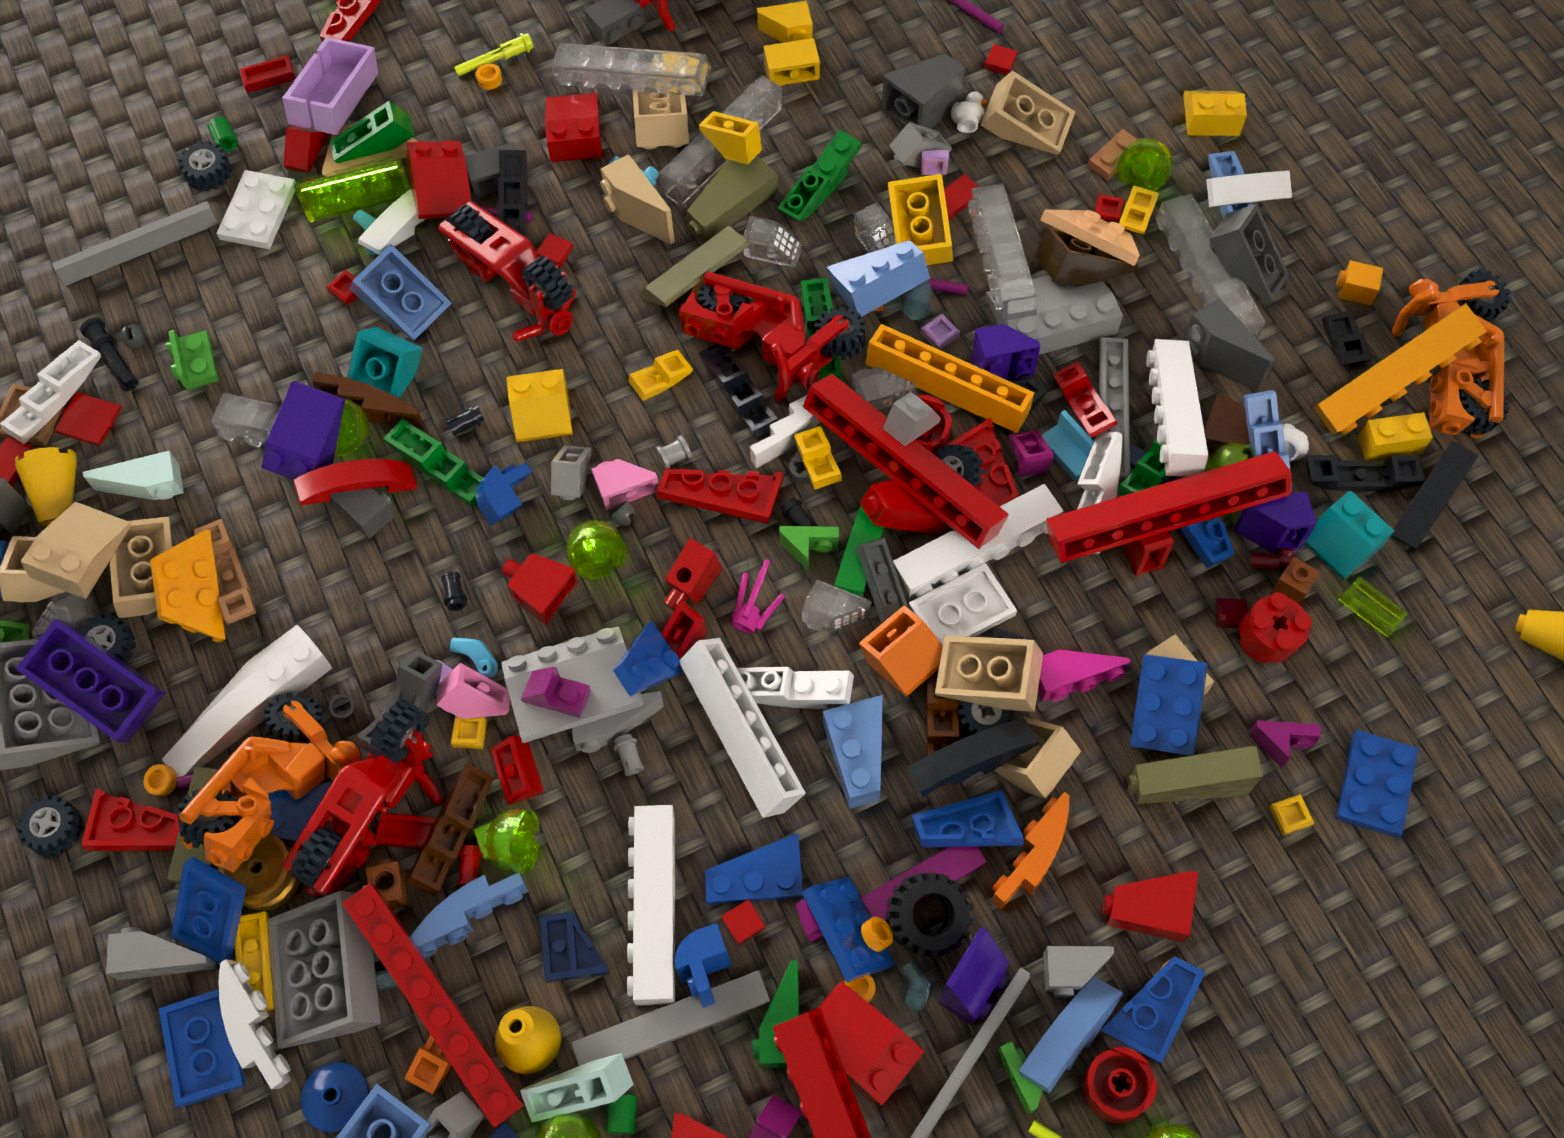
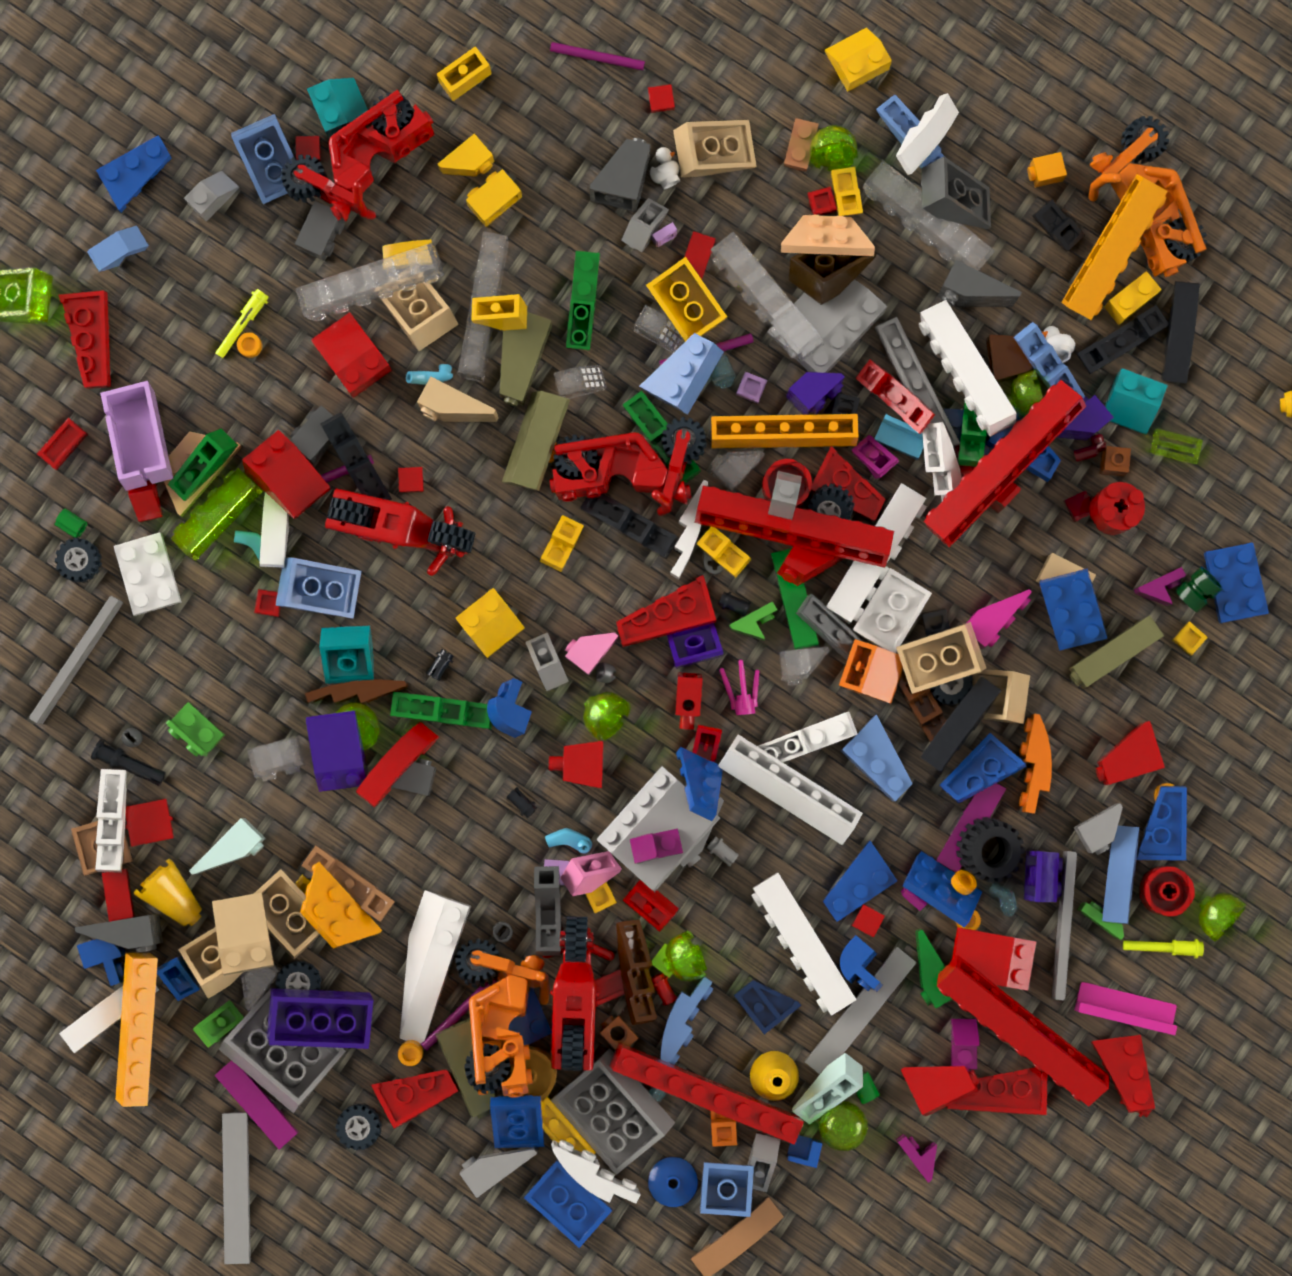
camera: 30 degrees left, 20 degrees up
light grey bush [655,435,692,469] -> none
none -> dark purple slope [667,623,723,669]
none -> dark green wheel [1175,566,1223,613]

